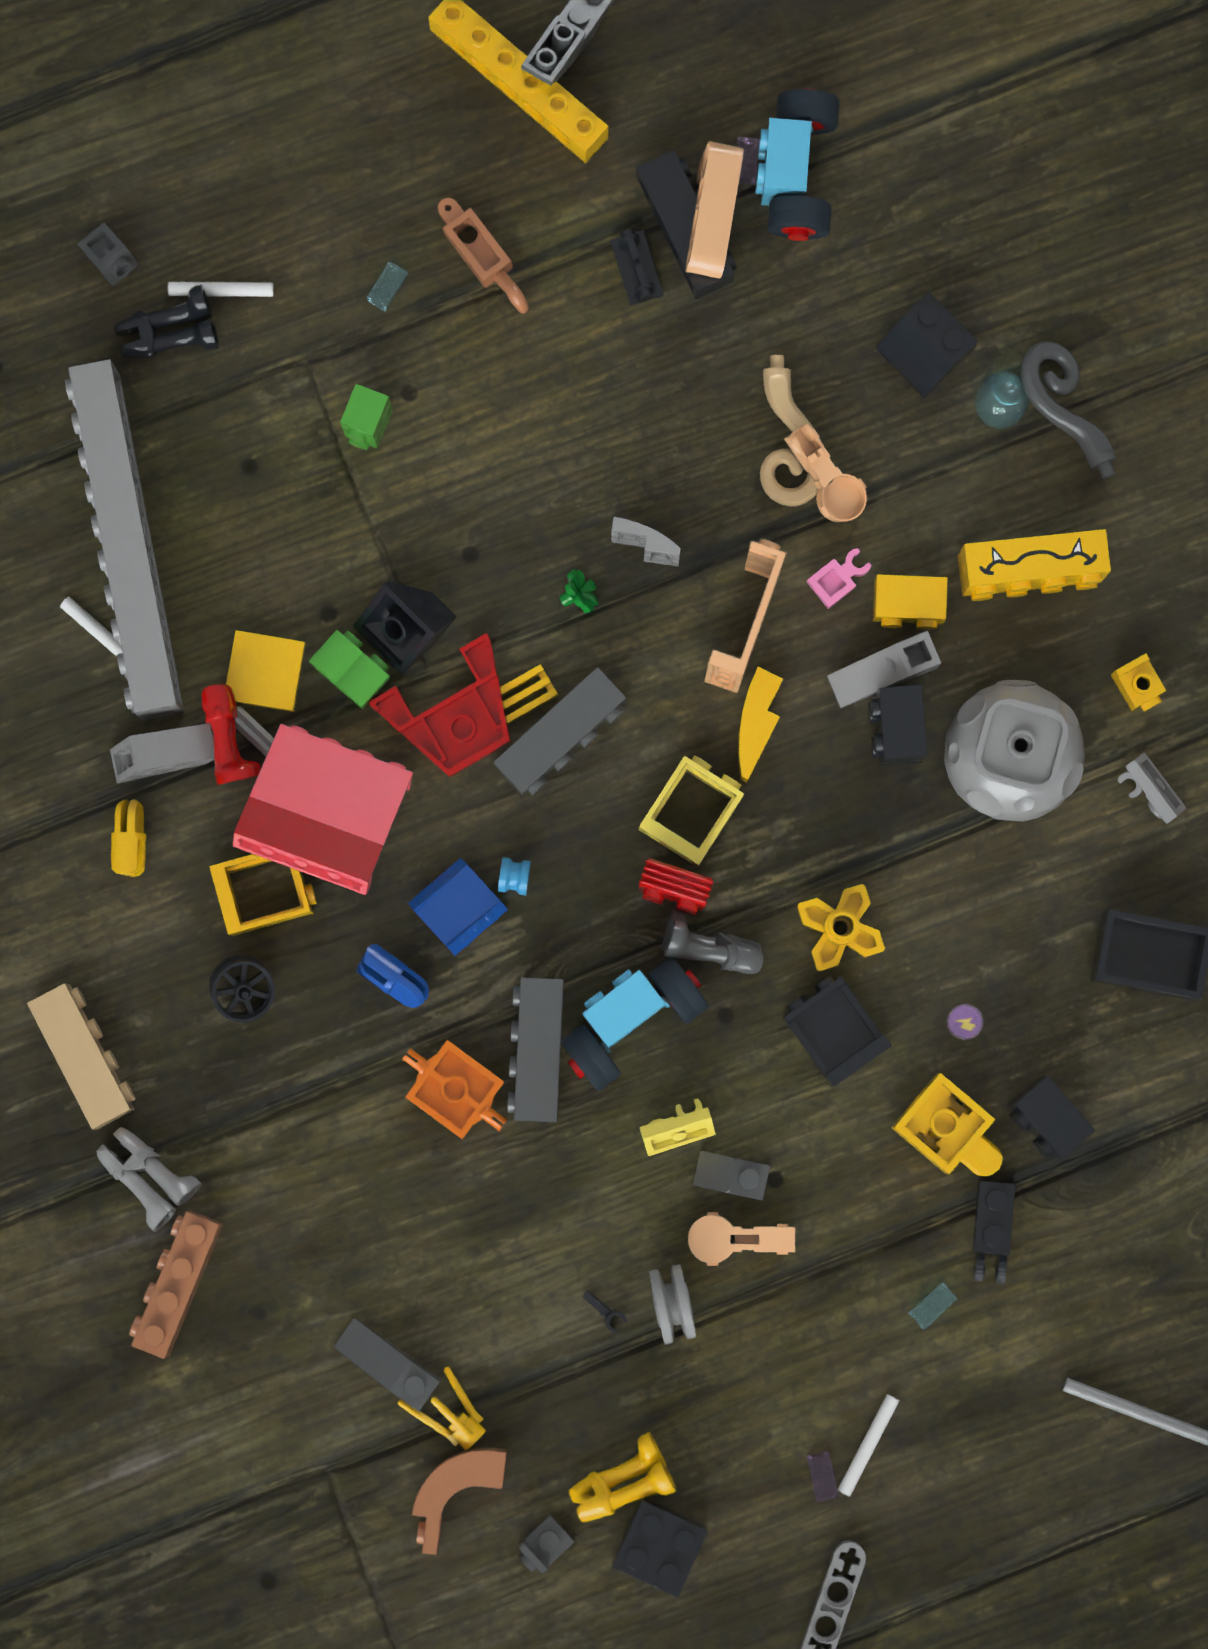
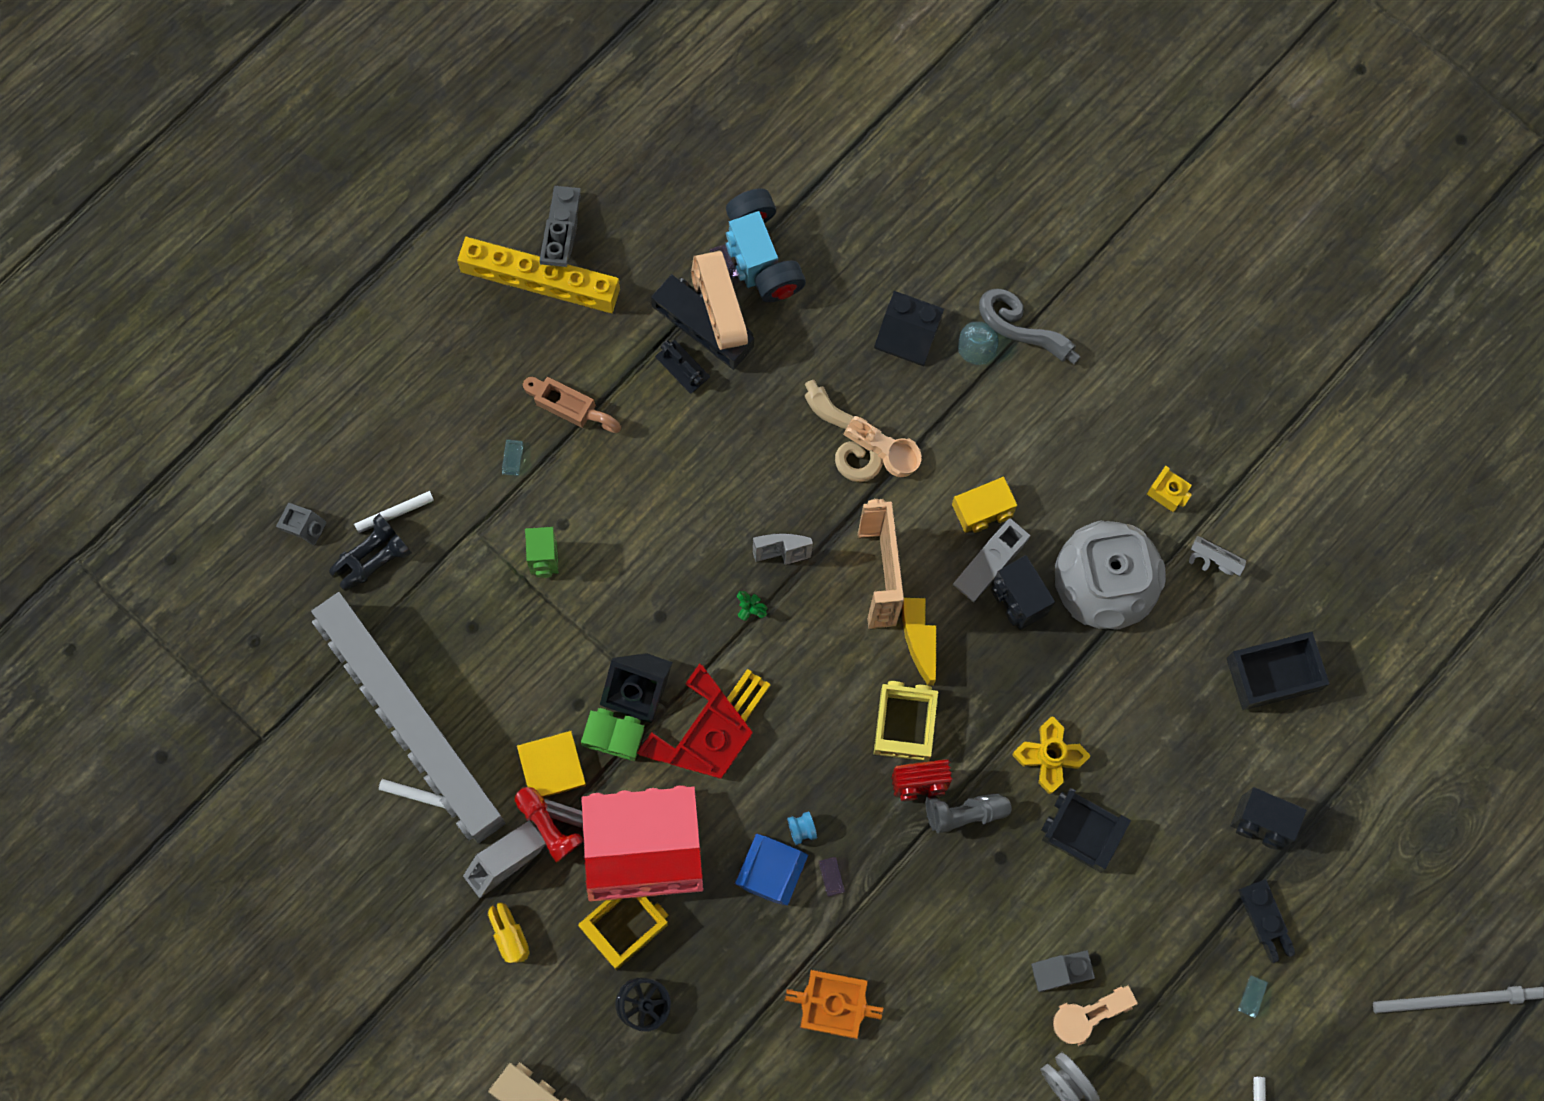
camera: 30 degrees left, 10 degrees down
blue arm [357,944,429,1008] -> none
dark grey brick [493,667,626,796] -> none
dark grey brick [507,977,564,1122] -> none
brick [560,958,709,1091] -> none
light yellow plate [639,1098,716,1156] -> none
bright pink plate [806,548,872,609] -> none
yellow brick [891,1073,1003,1176] -> none
clear tile [947,1004,983,1040] -> none
yellow brick [957,529,1111,601] -> none
none -> clear purple piece [818,857,845,897]

